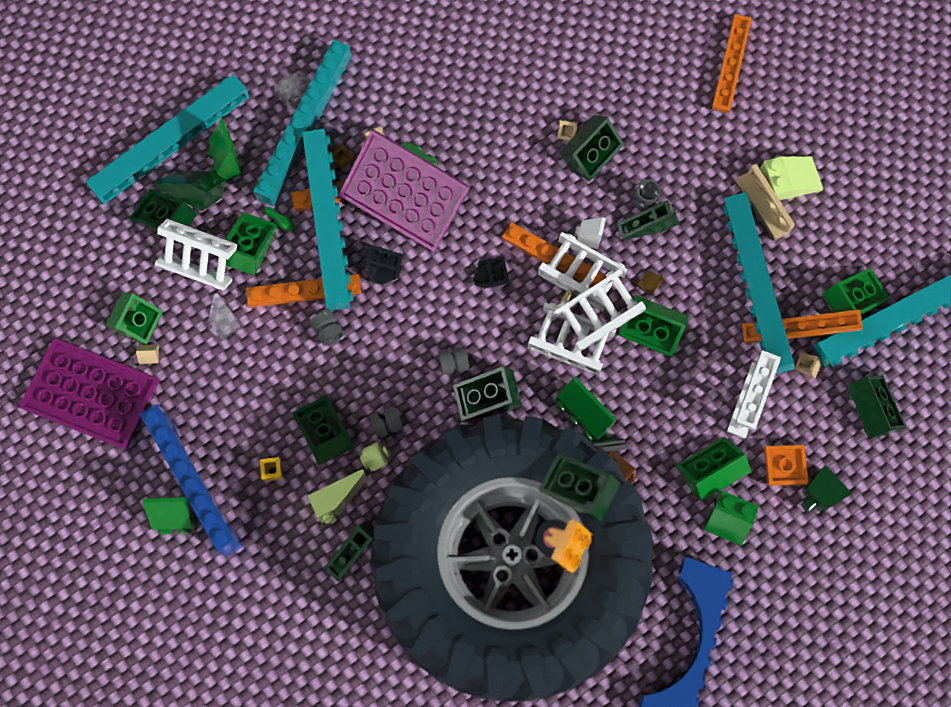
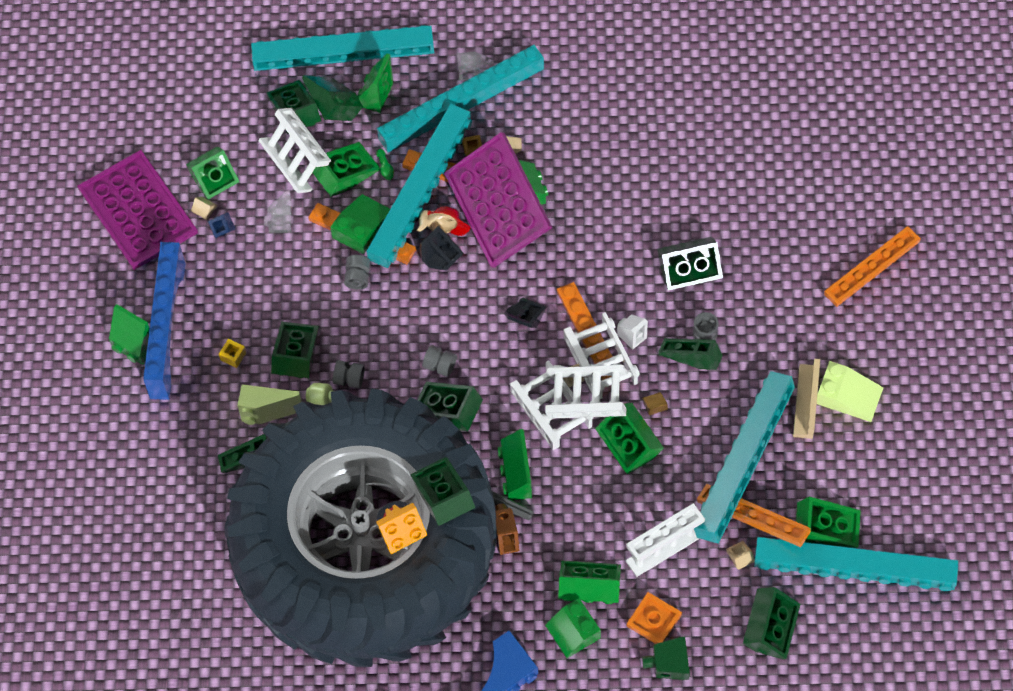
camera: 40 degrees right, 10 degrees down
tan slope [557,120,578,140] -> none
none -> dark blue slope [208,212,236,238]
none -> green slope [330,194,390,255]
none -> hair [417,206,470,236]

